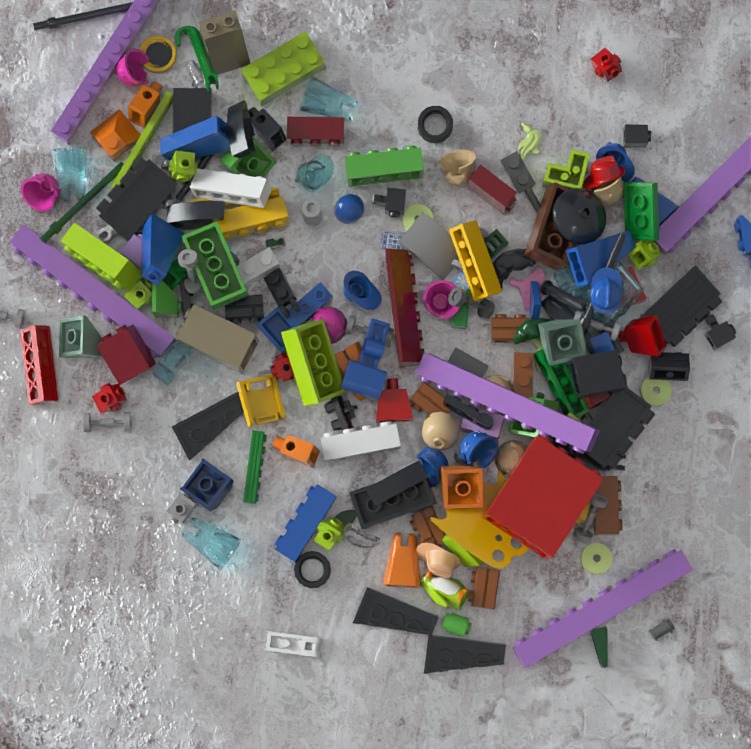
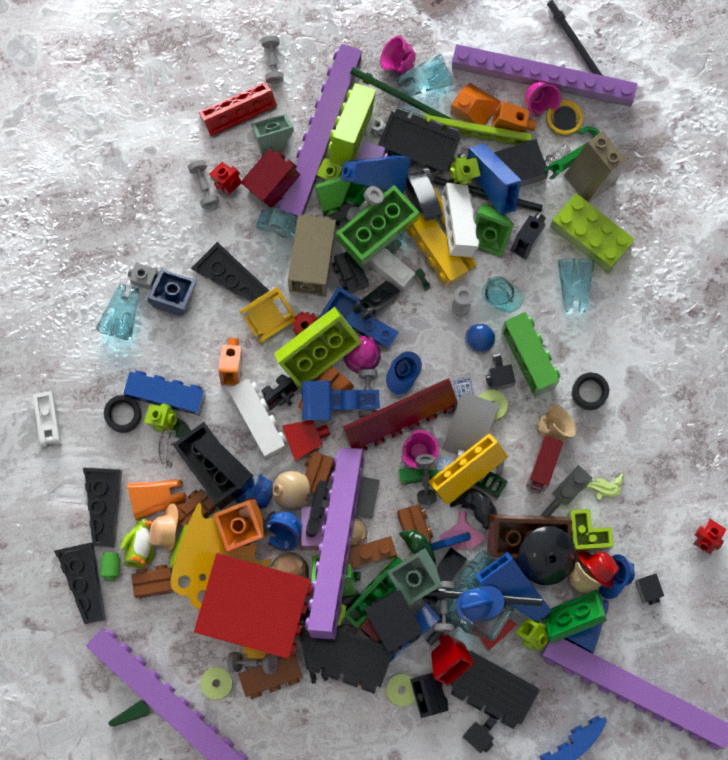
camera: 70 degrees right, 5 degrees down
black slope [227,100,256,159] -> none
green piece [243,430,267,504] -> none
dark red brick [287,116,344,147] -> none
black axle [540,280,587,312] -> none

